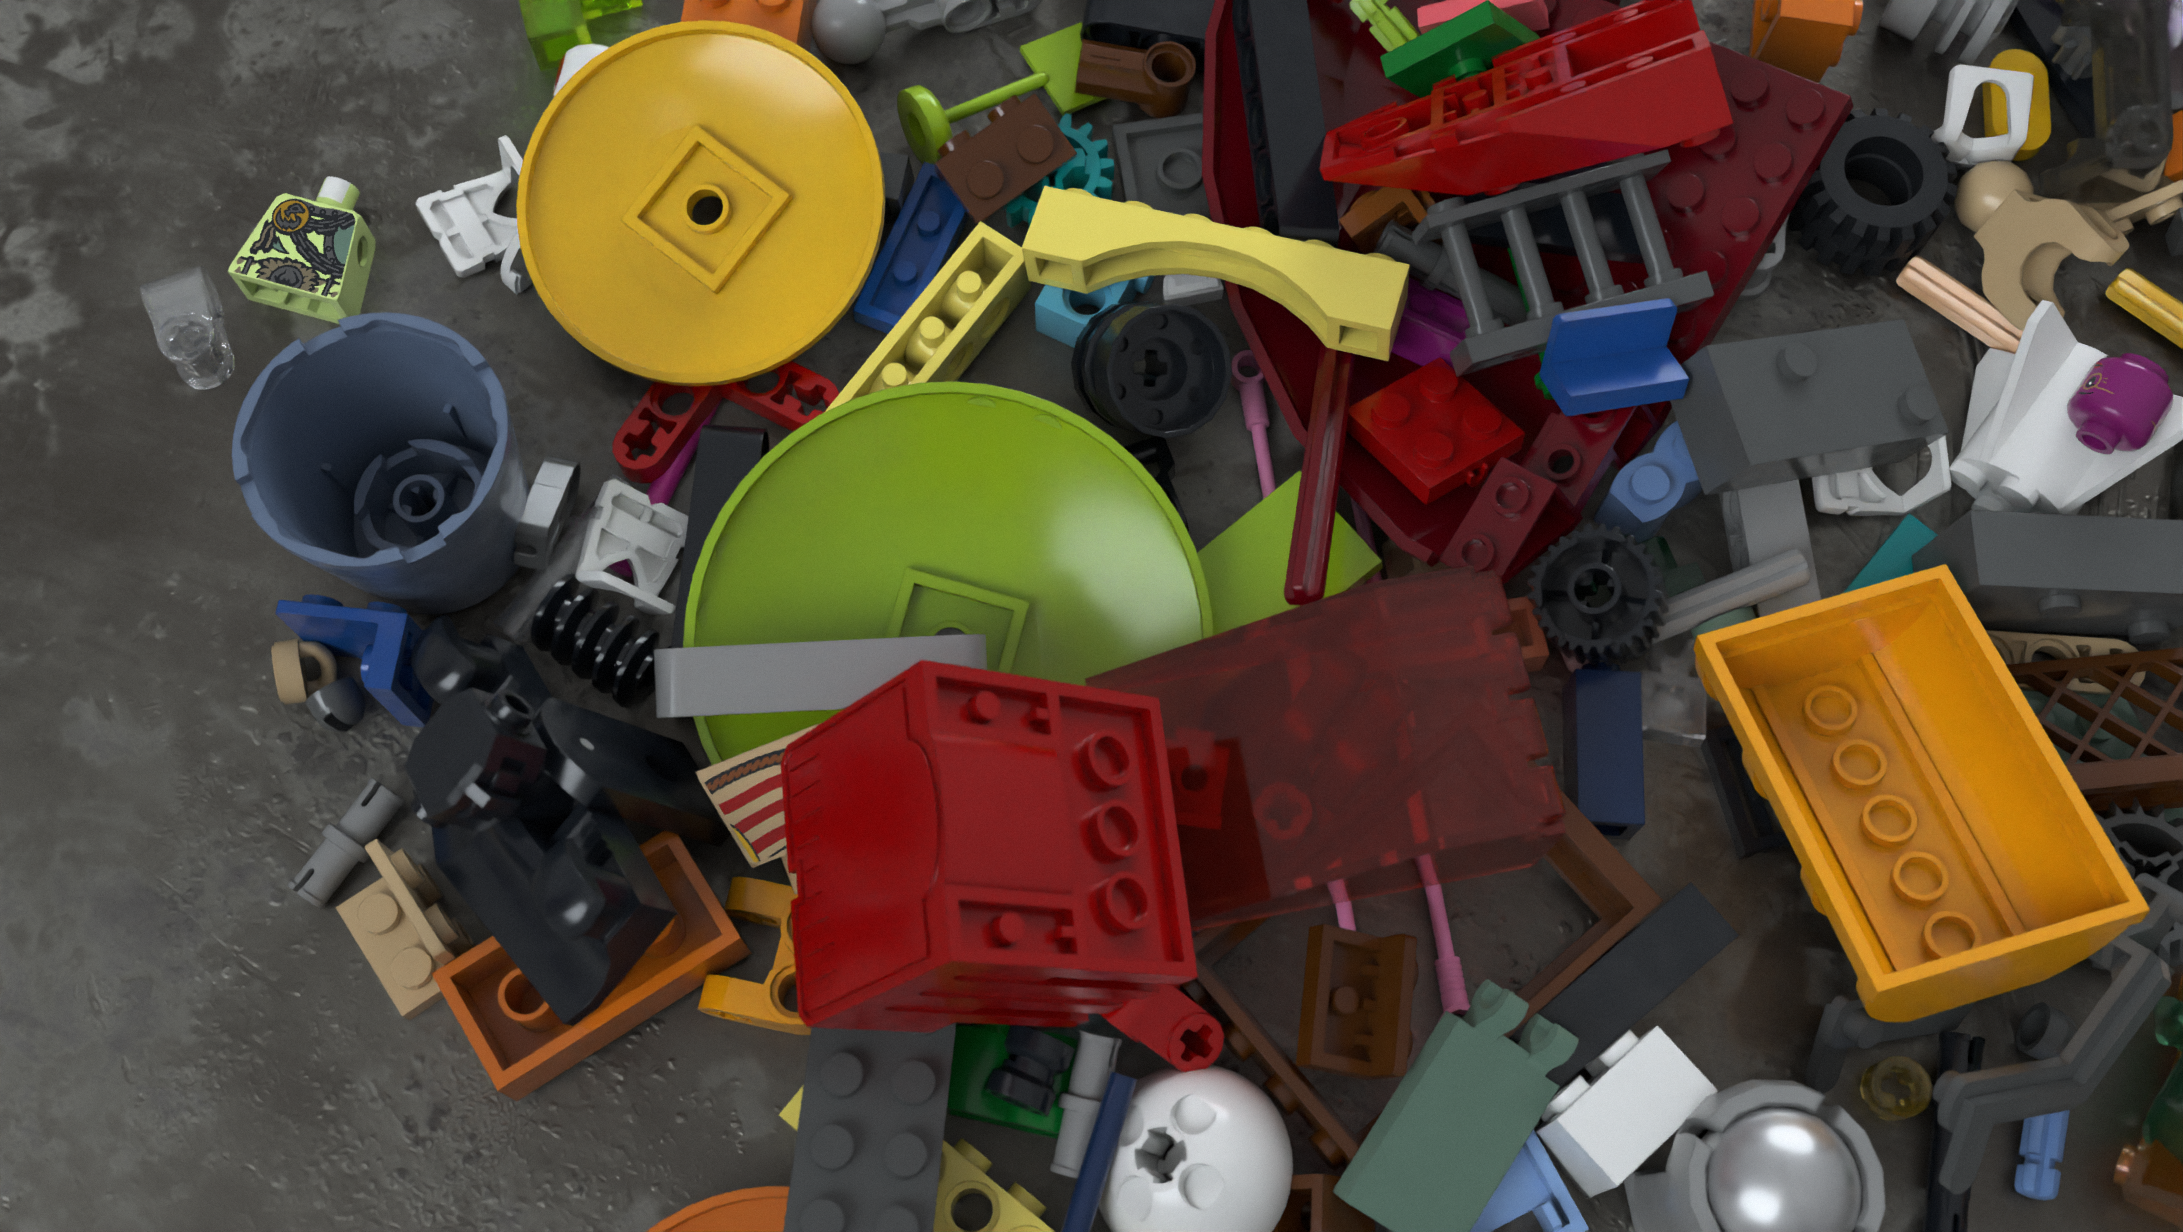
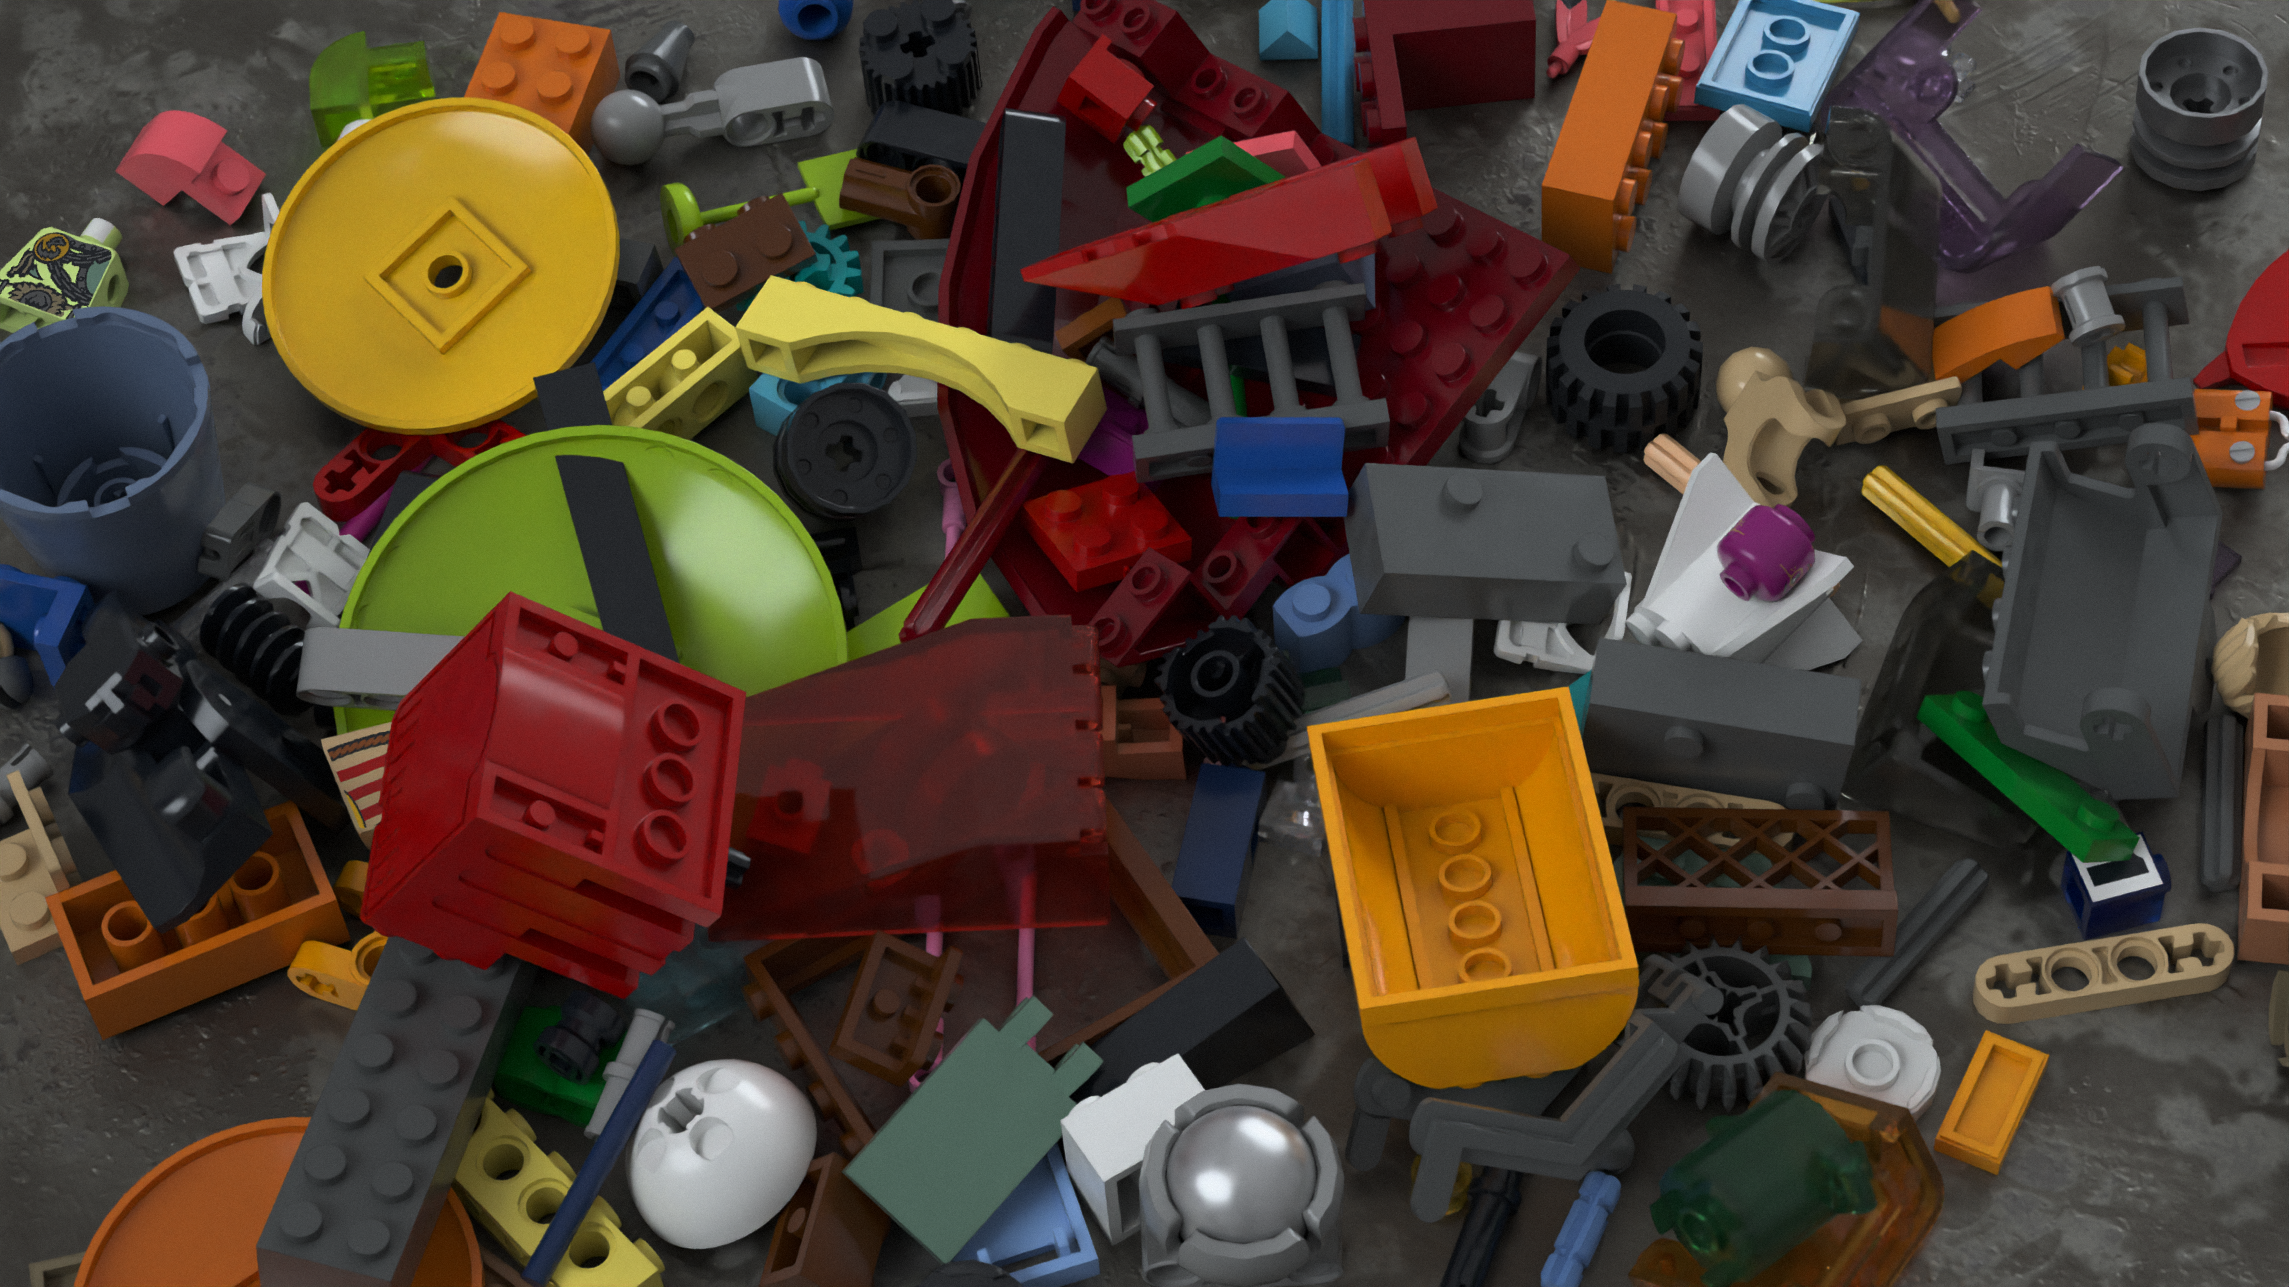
camera: 15 degrees right, 15 degrees down
red piece [1099,984,1224,1072] -> none
white piece [1931,64,2034,171] -> none
yellow tile [1982,49,2051,161] -> none
none -> coral brick [115,110,266,225]
none -> black tile [533,362,680,663]

